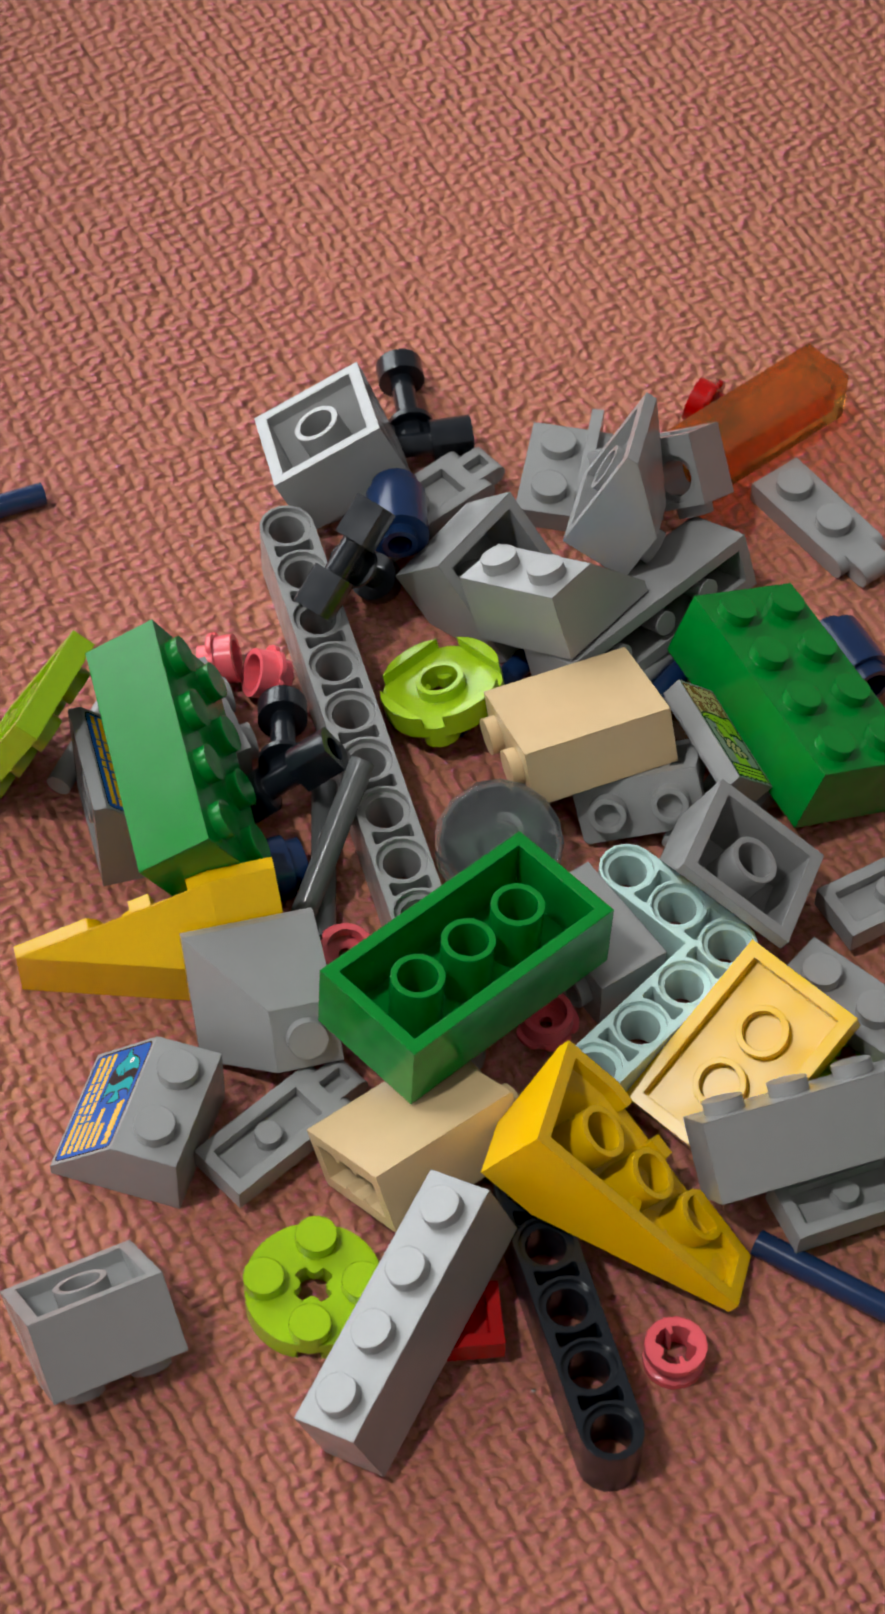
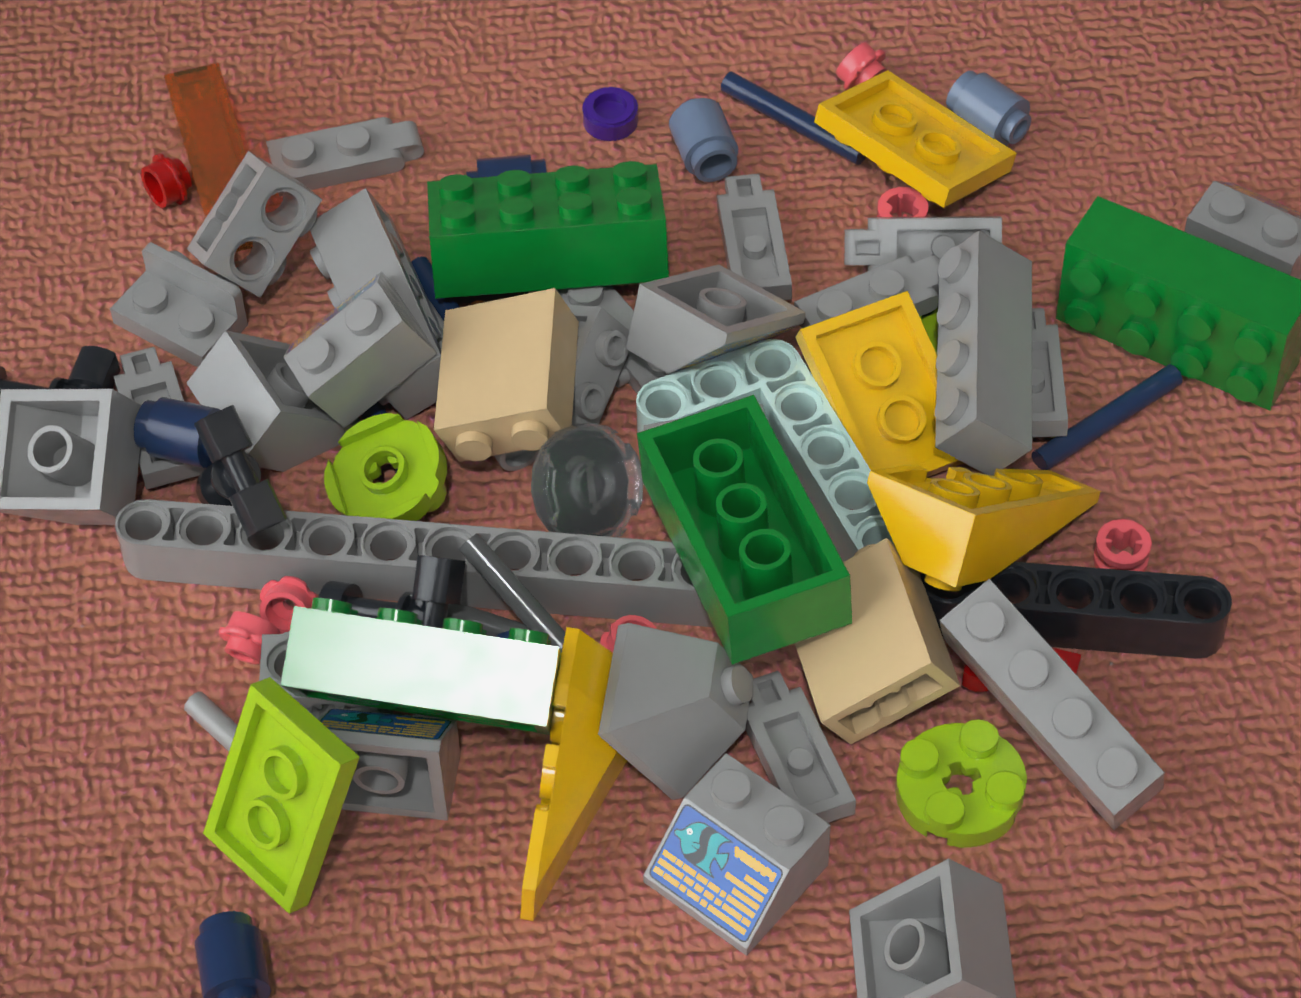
camera: 65 degrees left, 0 degrees up
light grey slope [563,392,666,575] -> none
light grey tile [663,680,773,801] -> none

